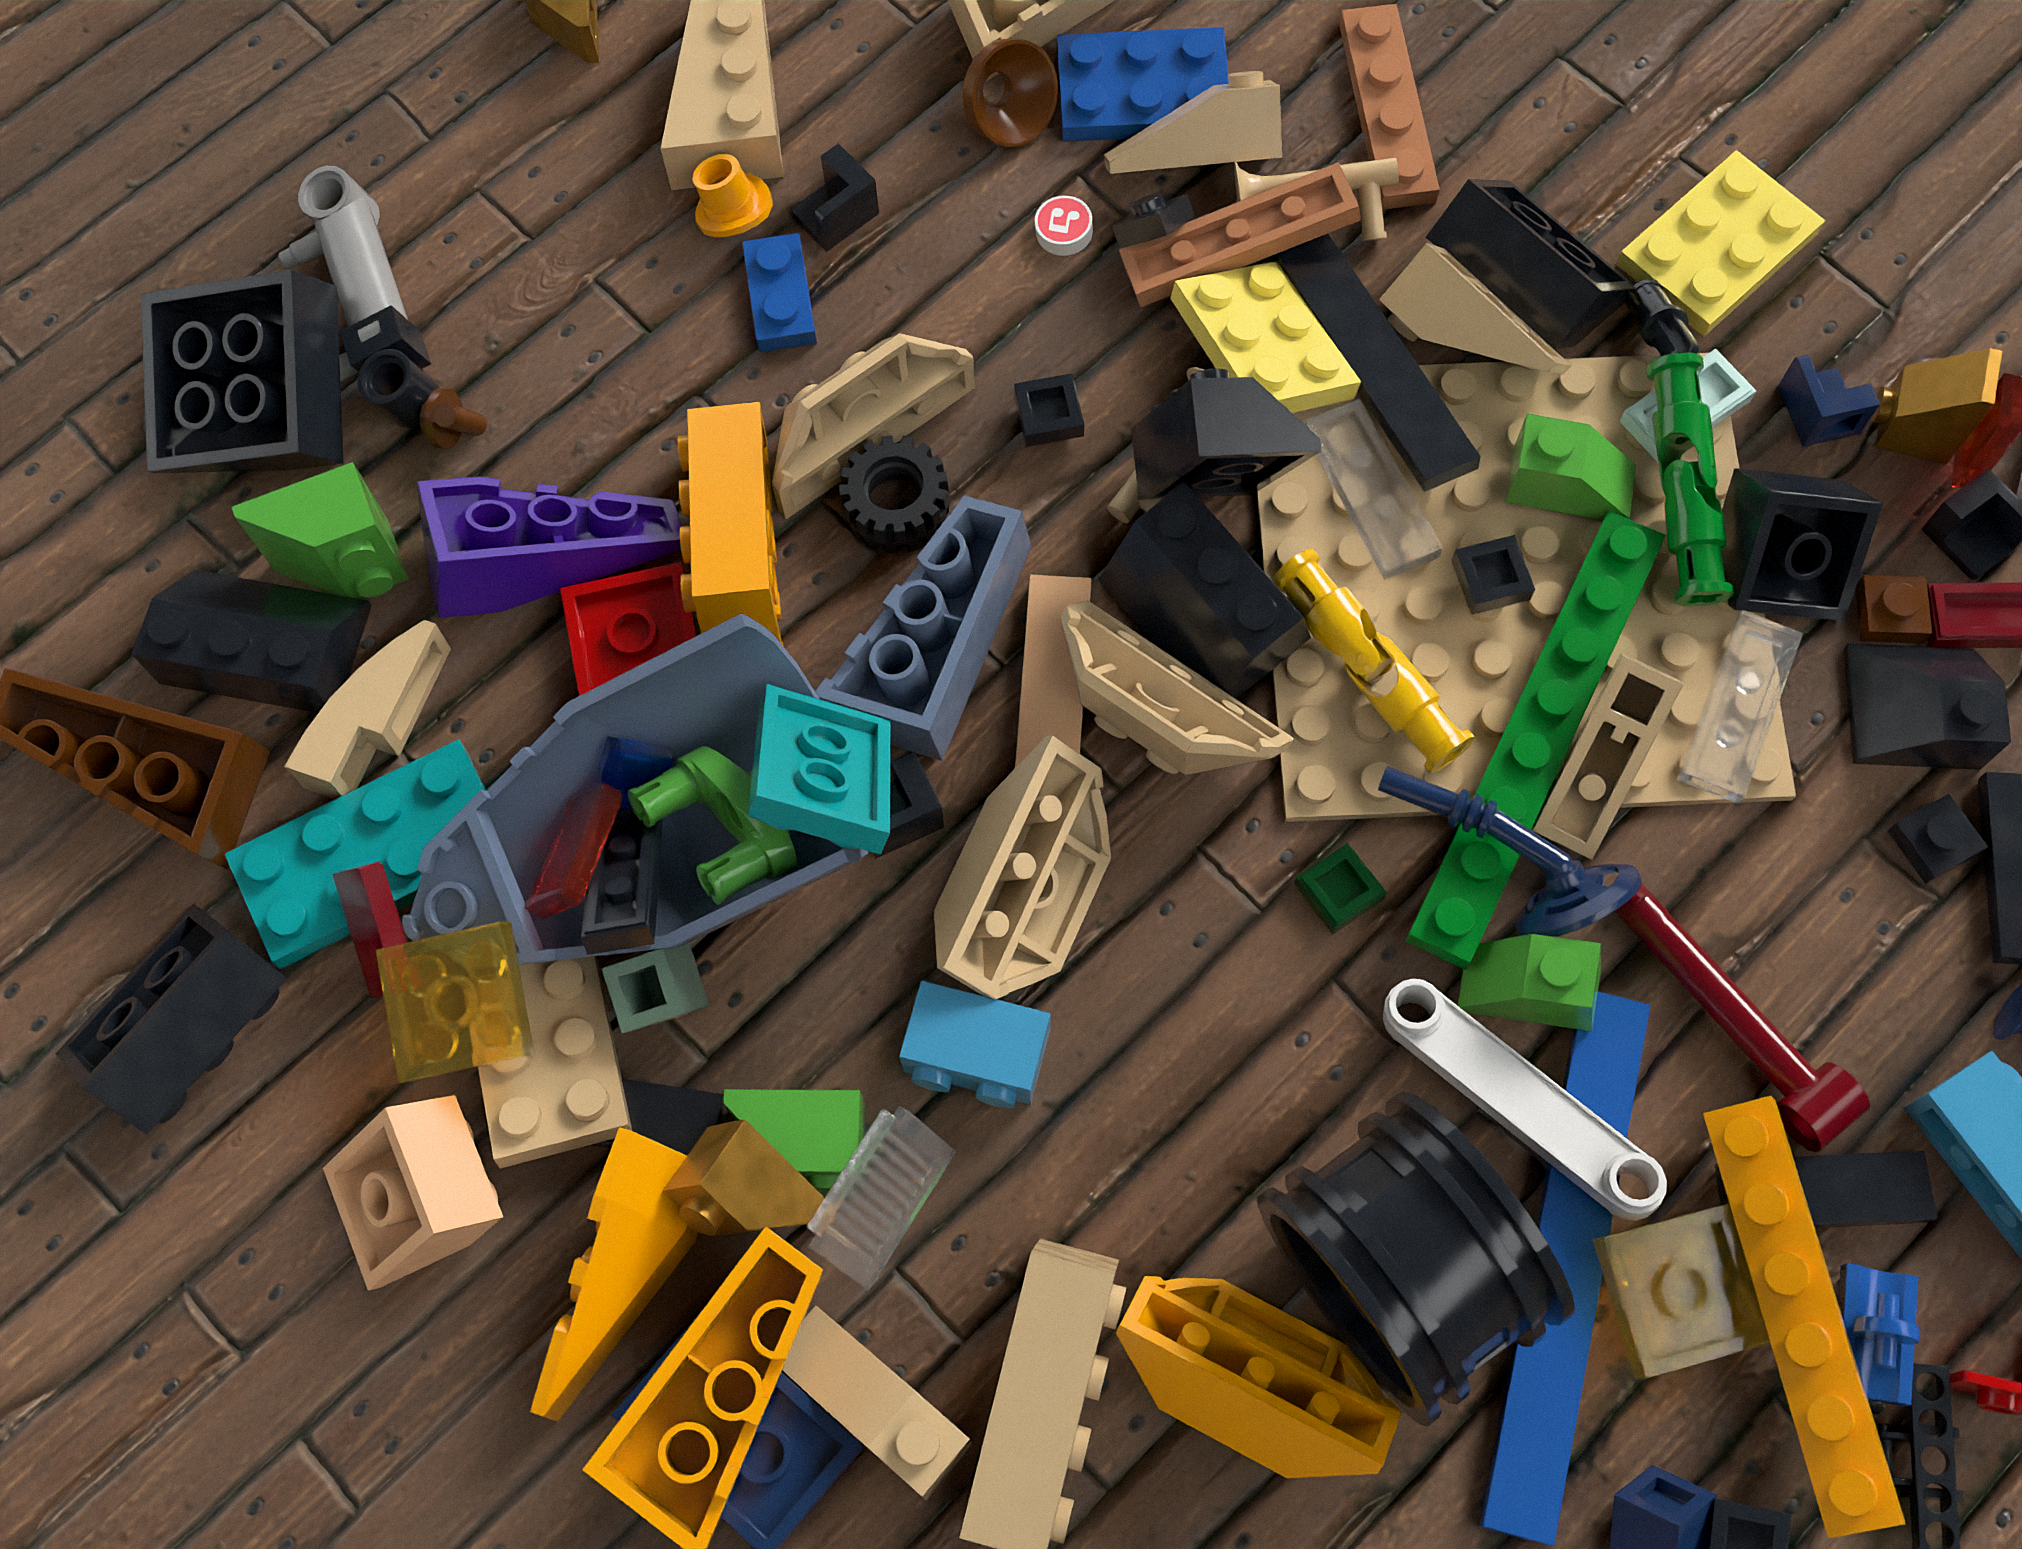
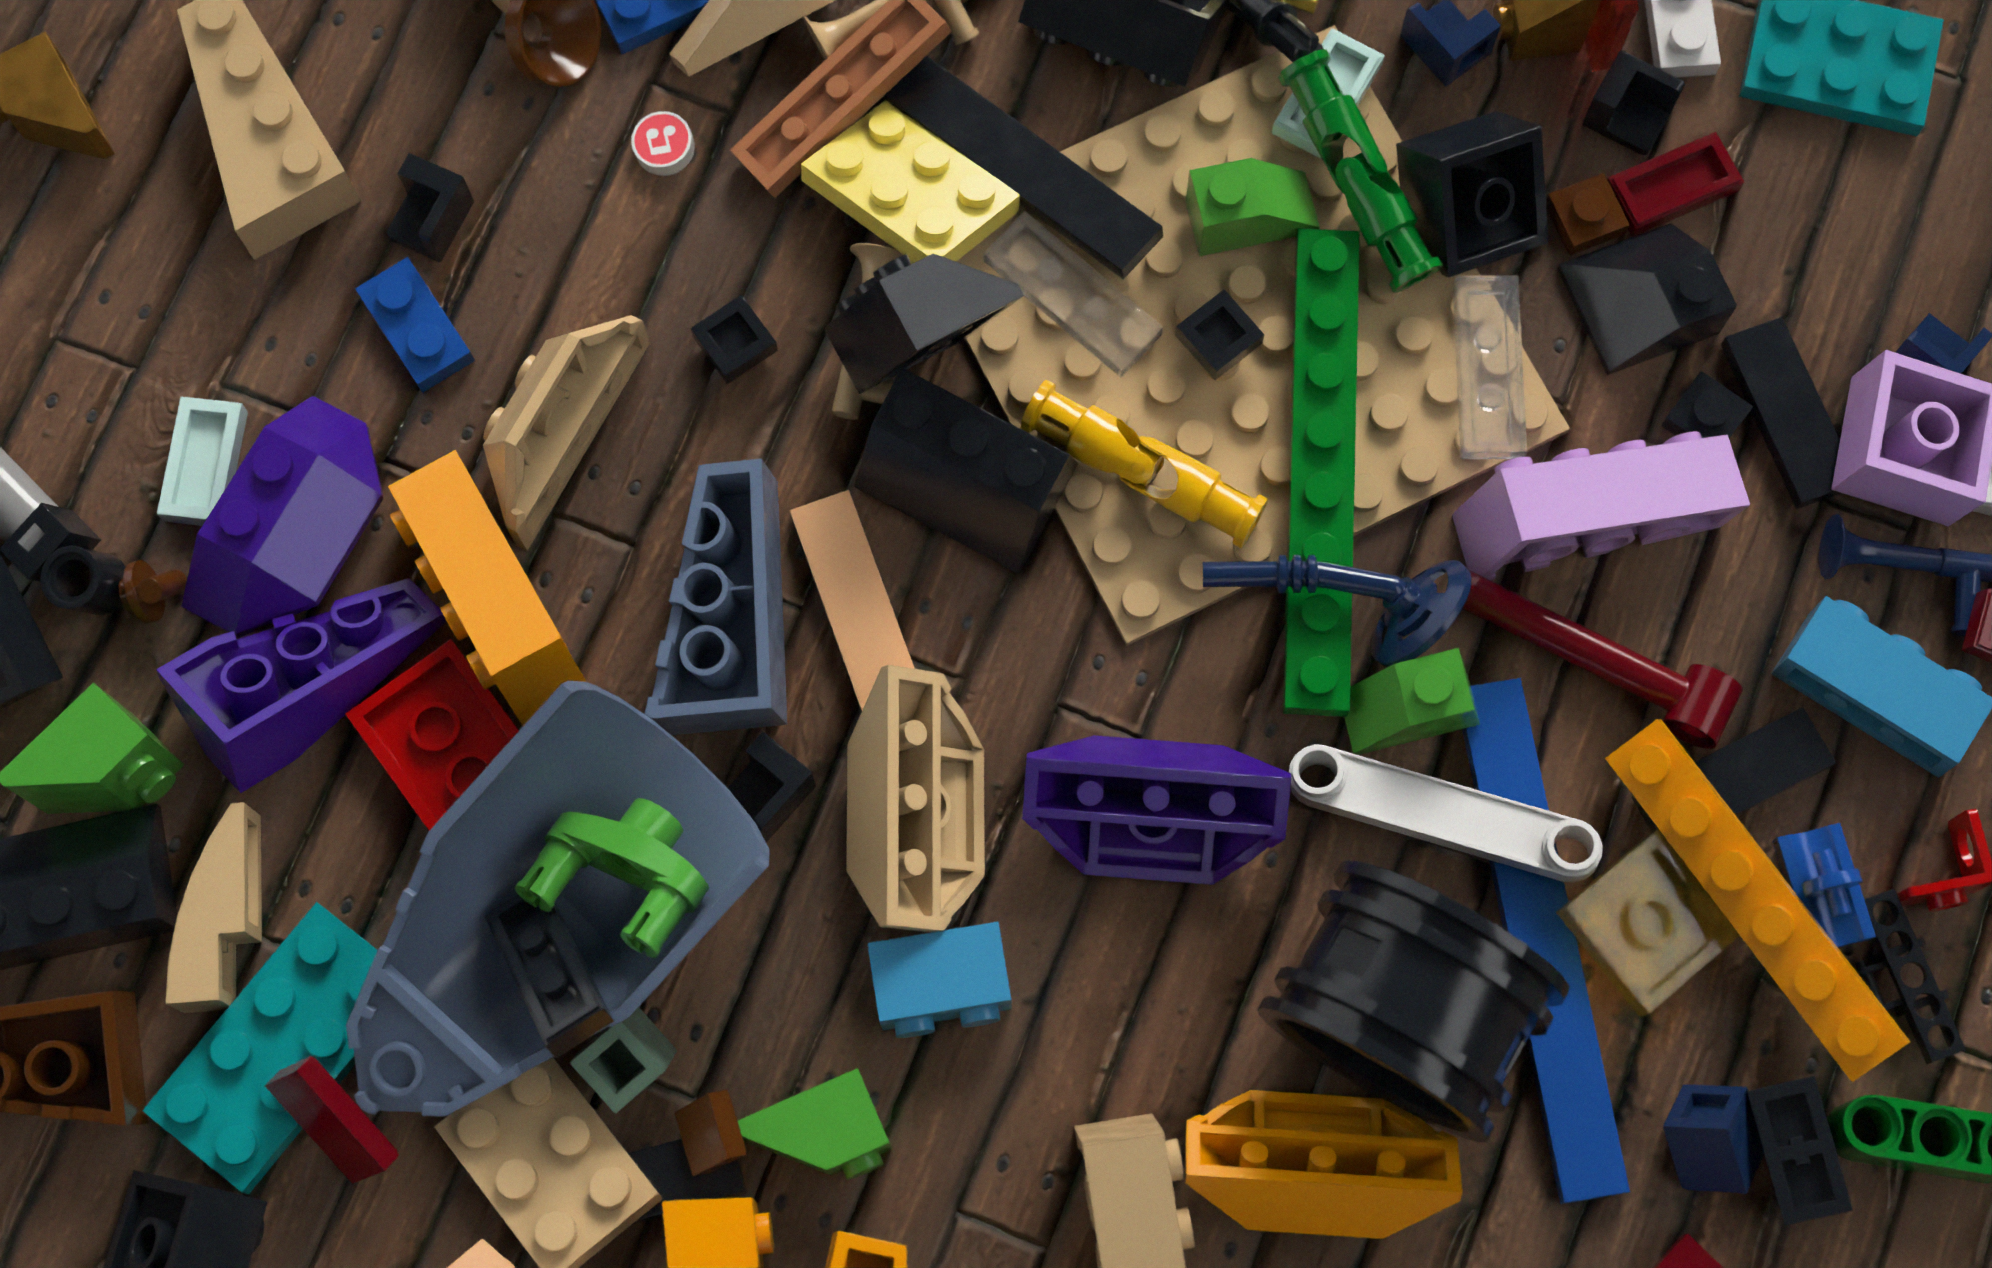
camera: 25 degrees left, 5 degrees up
clear yellow plate [376,921,535,1083] -> none
clear red tile [524,782,623,919] -> none
clear blue tile [598,736,674,809] -> none
pearl gold slope [663,1119,837,1236] -> none
light orange piece [692,154,773,237] -> none
teal plate [748,684,891,854] -> none
clear window [807,1106,957,1291] -> none
black tyre [839,435,950,554] -> none
tan wedge [1061,600,1294,775] -> none
black plate [1112,192,1195,248] -> none
dark green tile [1294,843,1387,934] -> none
tan slope [1379,243,1571,375] -> none
tan slope [1532,653,1684,860] -> none
none -> light aqua tile [157,397,248,526]
none -> dark purple wedge [181,396,384,638]
none -> reddish brown tile [674,1089,746,1177]
none -> dark purple wedge [1022,735,1292,885]
none -> lavender wedge [1452,431,1750,580]

